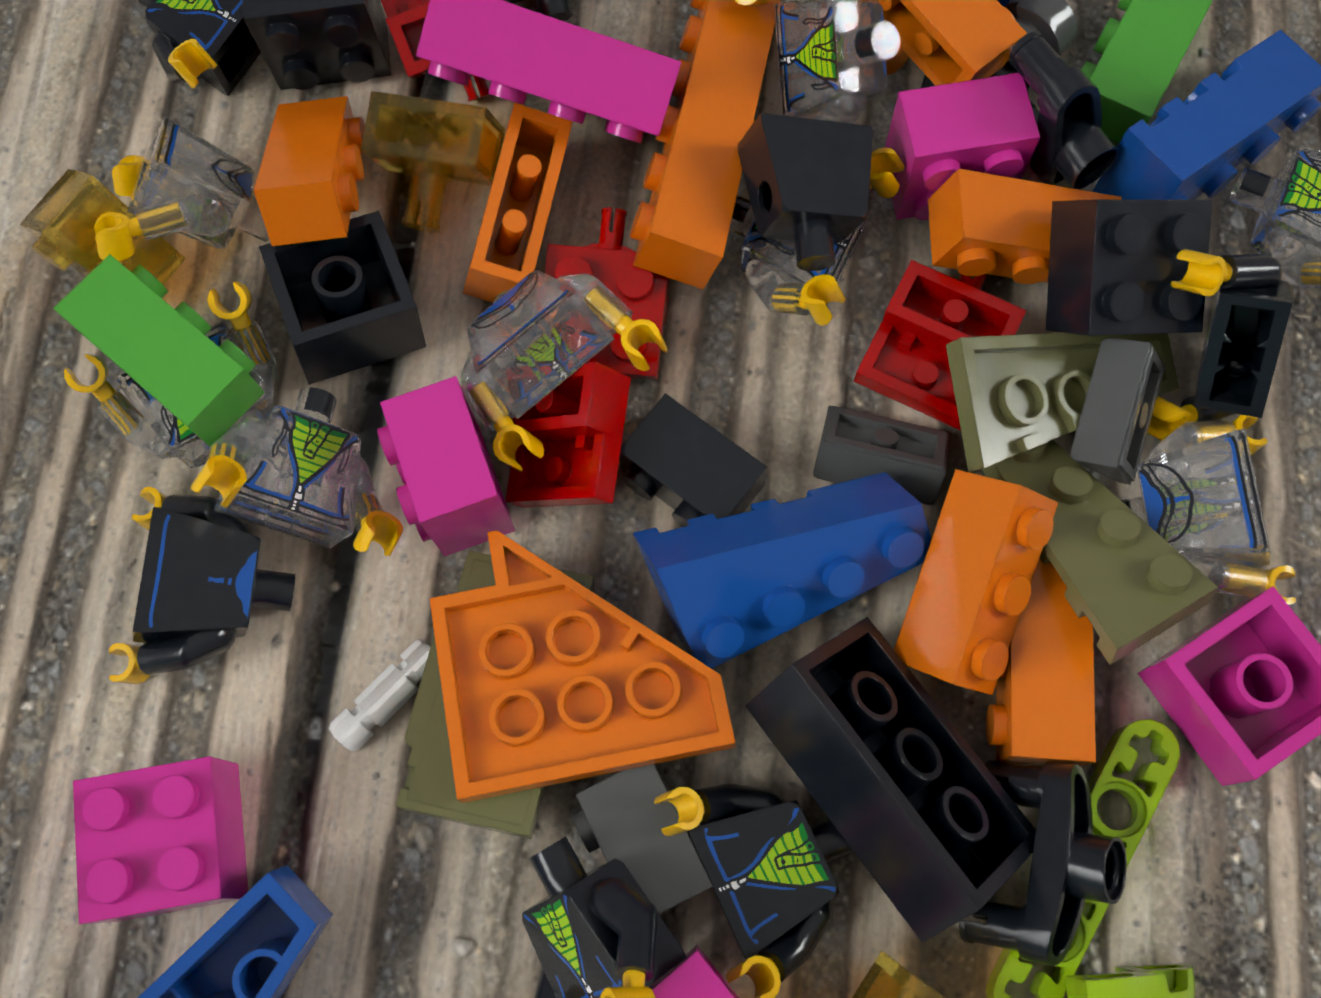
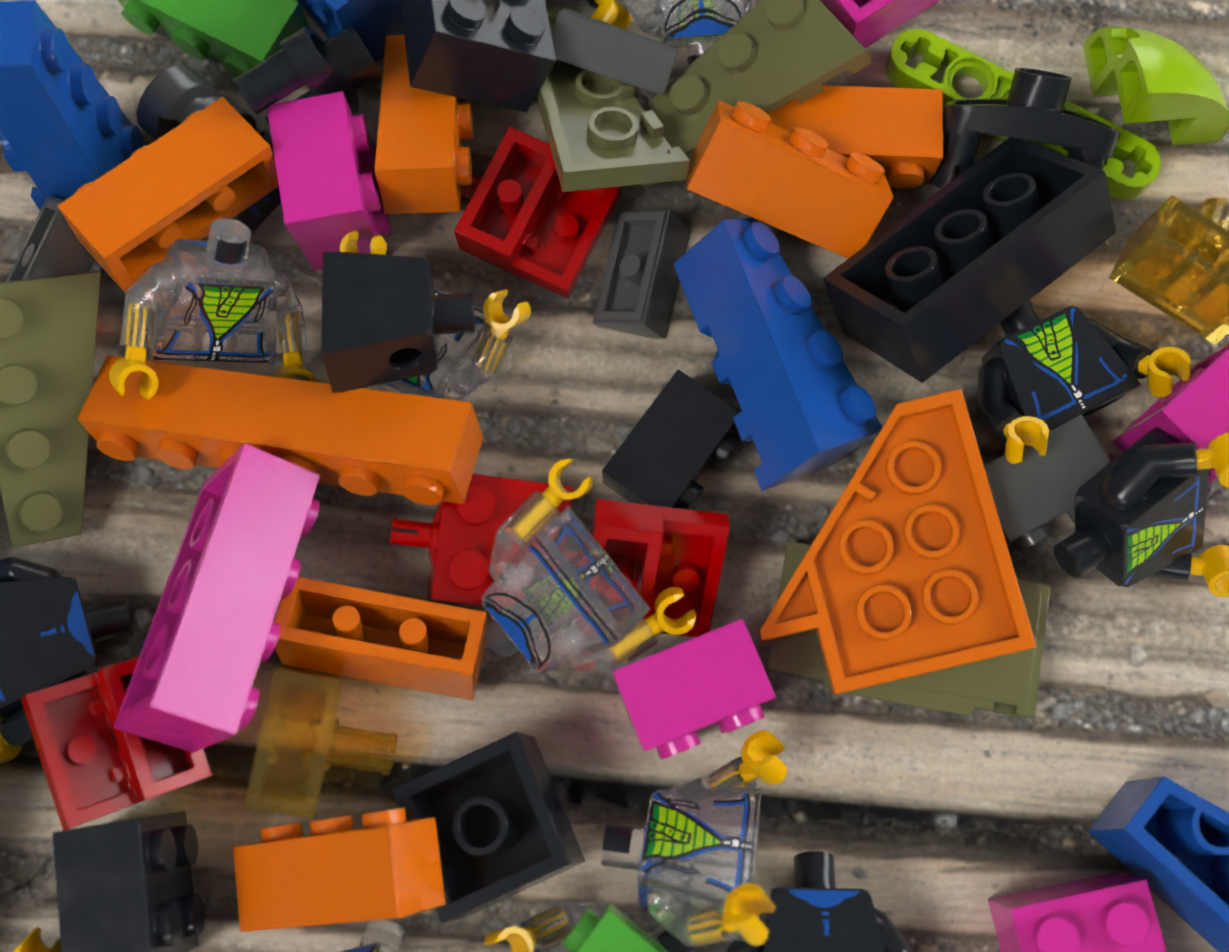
camera: 95 degrees left, 5 degrees up
white axle [329,639,430,751] -> none

